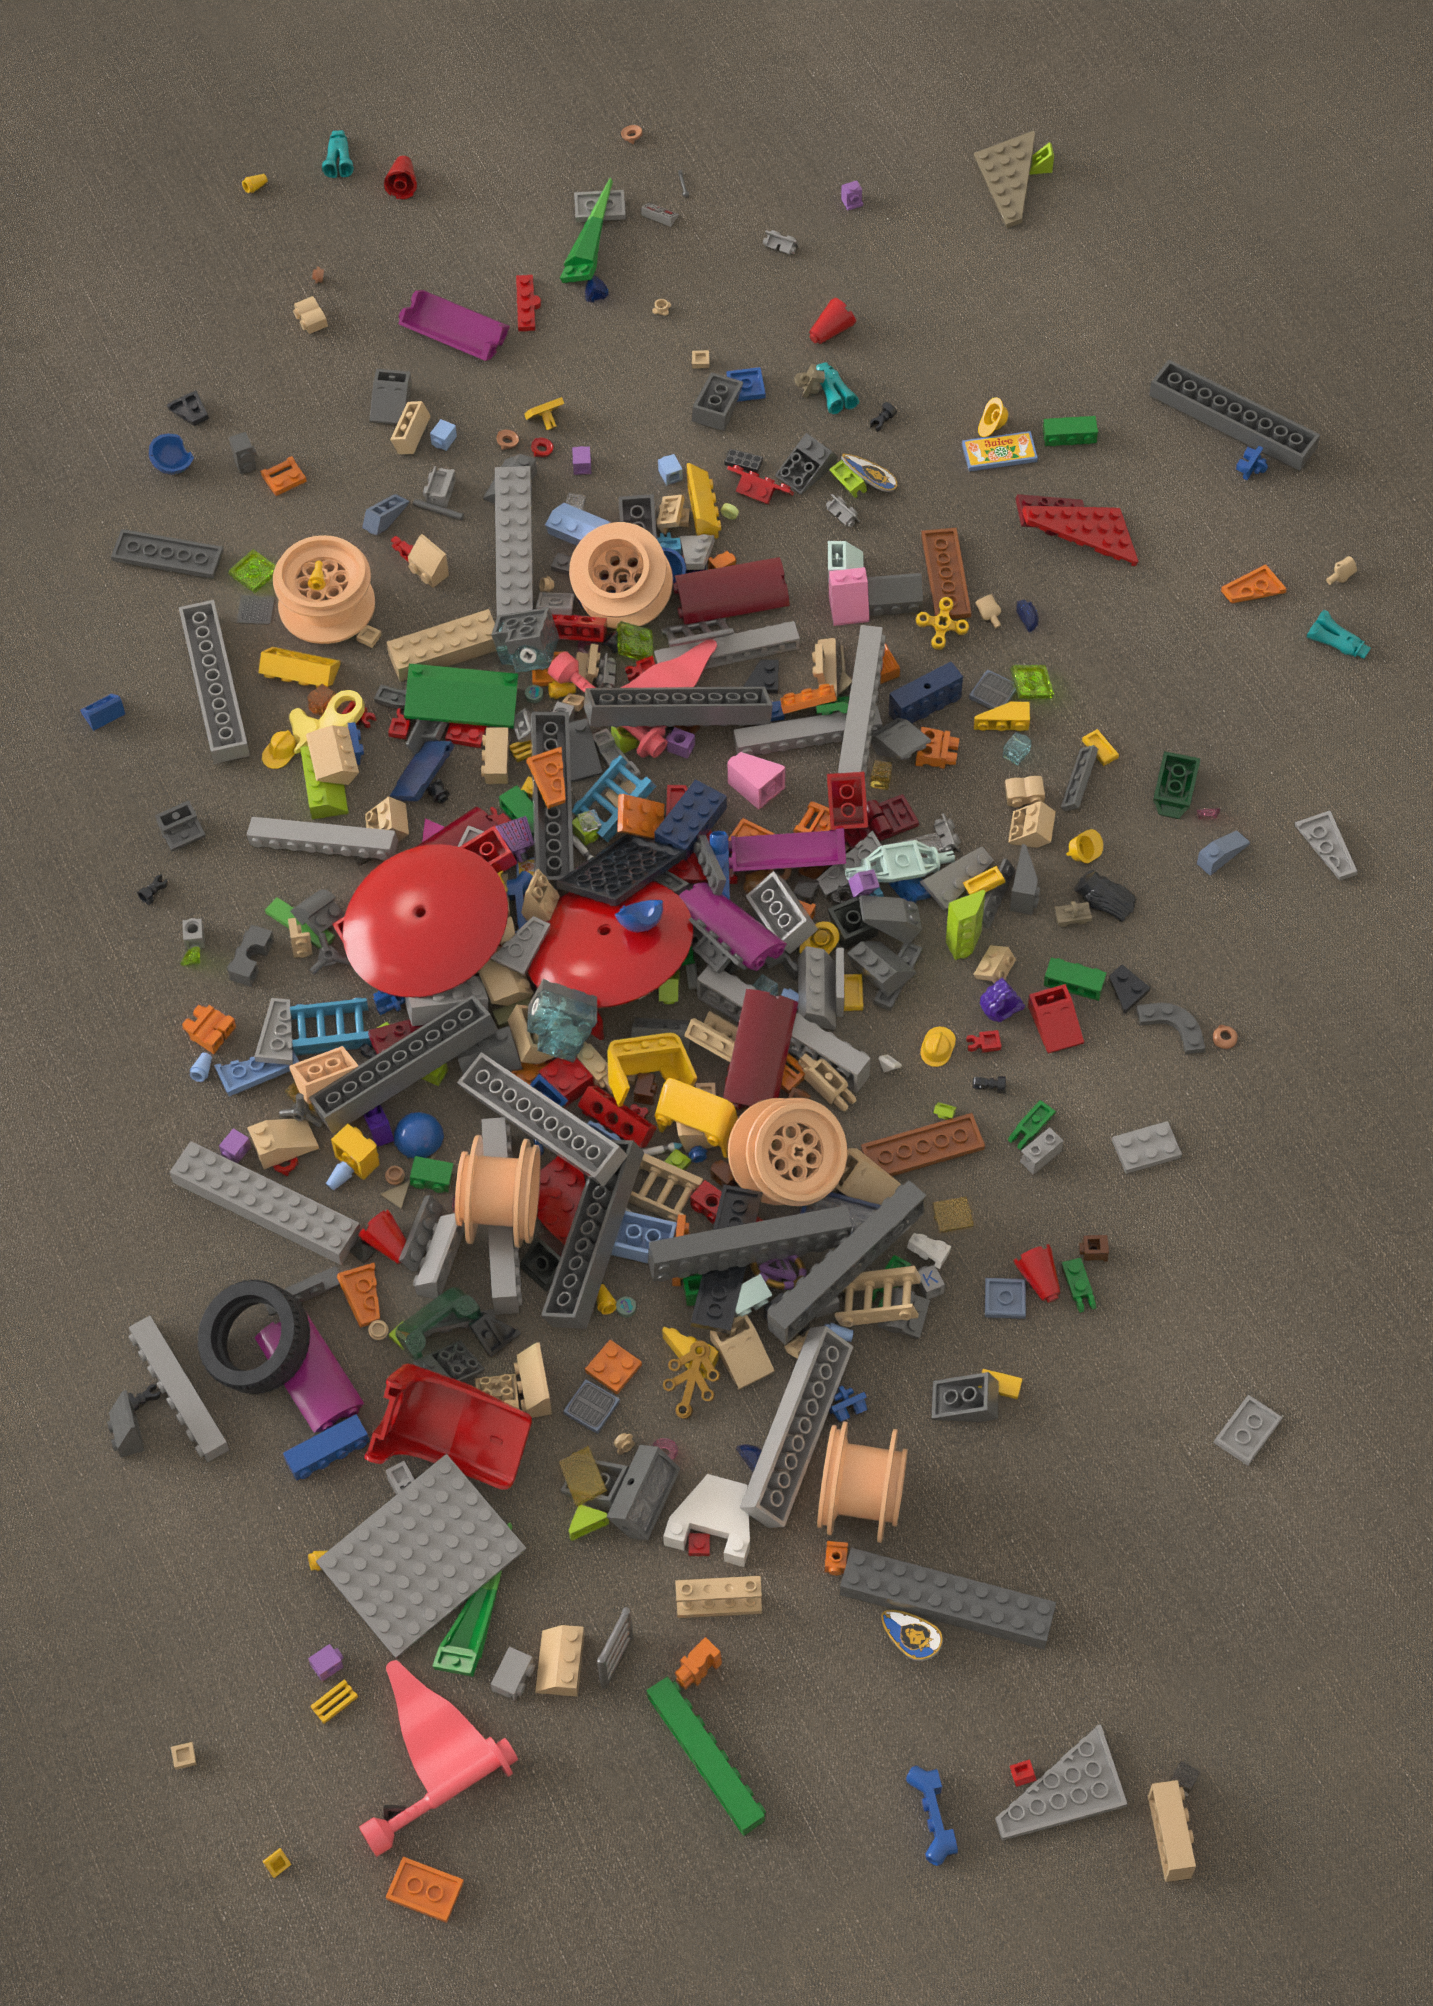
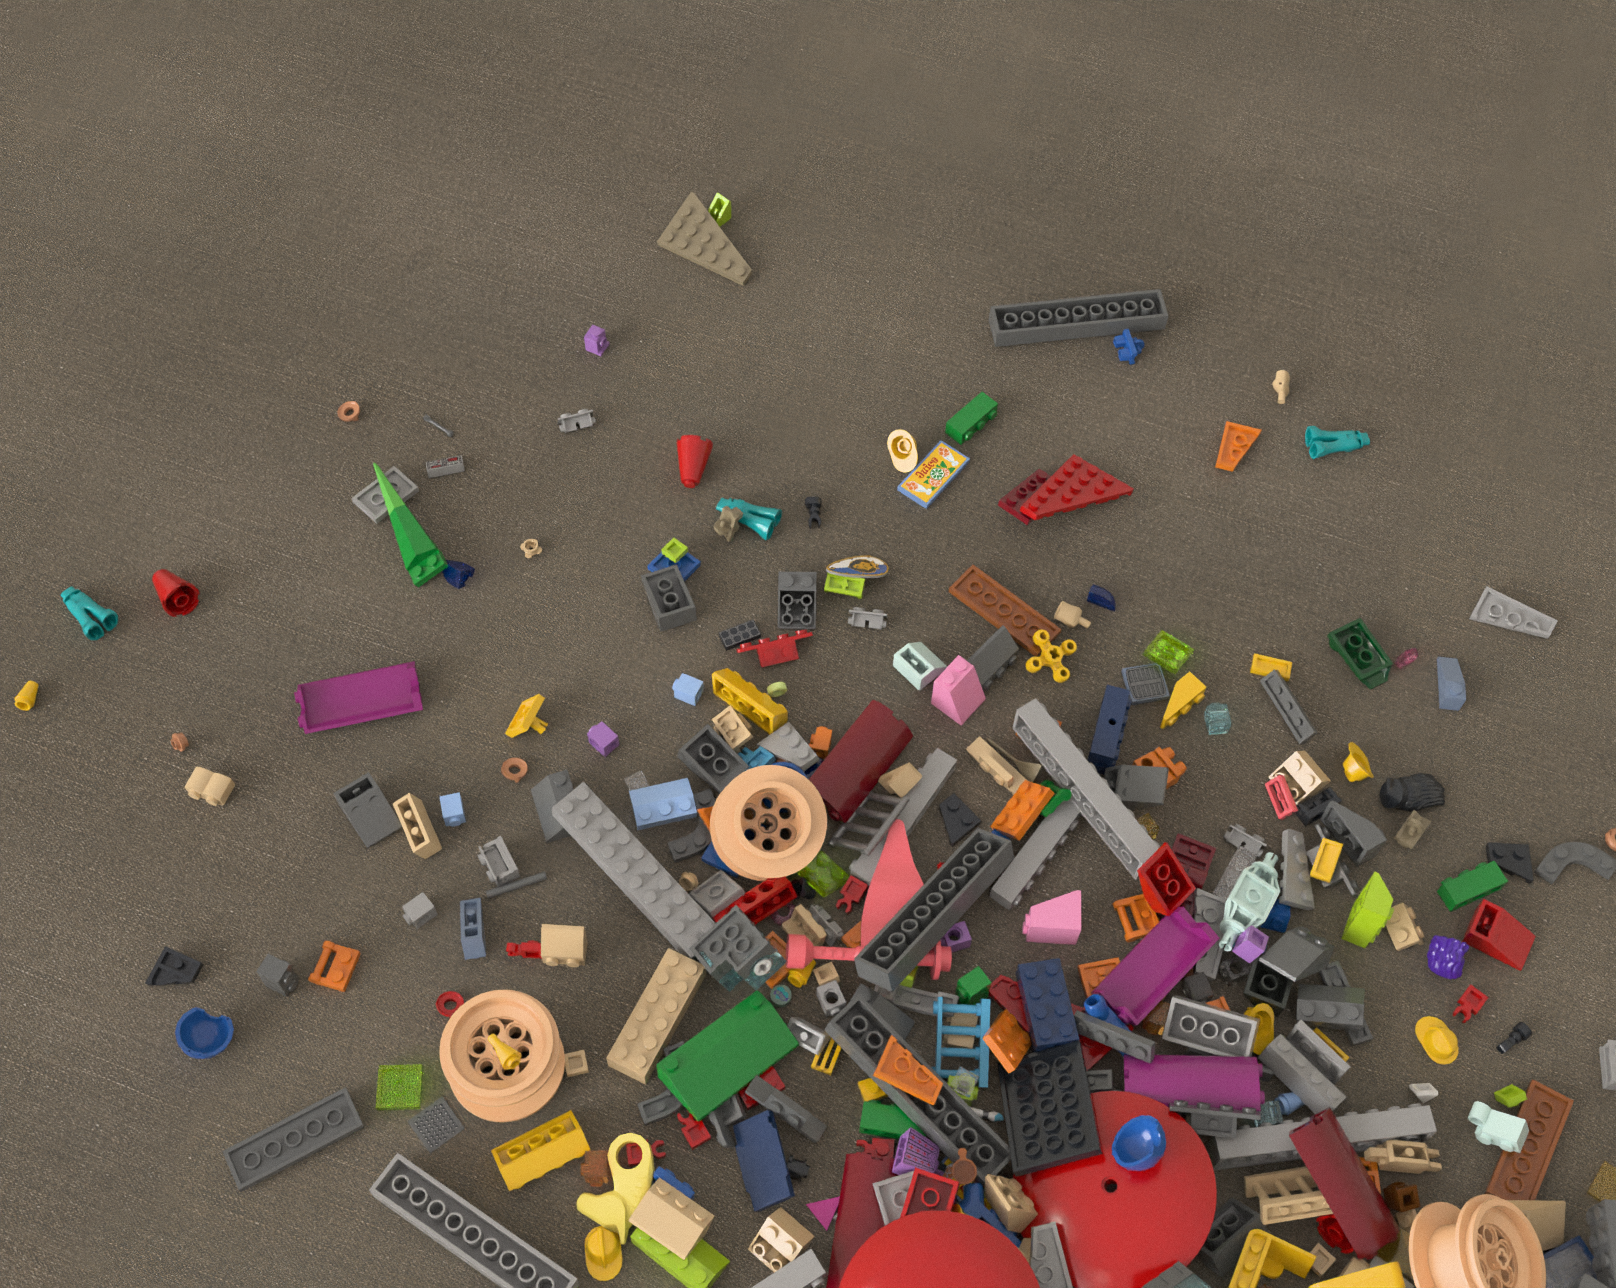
camera: 45 degrees left, 0 degrees up
tan brick [481,728,509,784] -> none
red hinge [516,275,541,332] -> none
red piece [531,438,553,457] -> none
tan plate [692,350,709,368] -> none
tan brick [1005,776,1045,808] -> none
green hinge [1008,1100,1056,1150] -> none
none -> light grey brick [402,892,438,929]
none -> lime plate [661,538,688,563]
none -> dark grey bracket [745,1075,827,1143]
none -> tan slope [878,762,922,798]
none -> dark orange piece [952,1148,977,1184]
none -> green brick [955,966,992,1005]
none -> coral tile [1265,775,1298,820]
none -> black hinge [1295,787,1342,827]
none -> light aqua hinge [1468,1101,1529,1153]

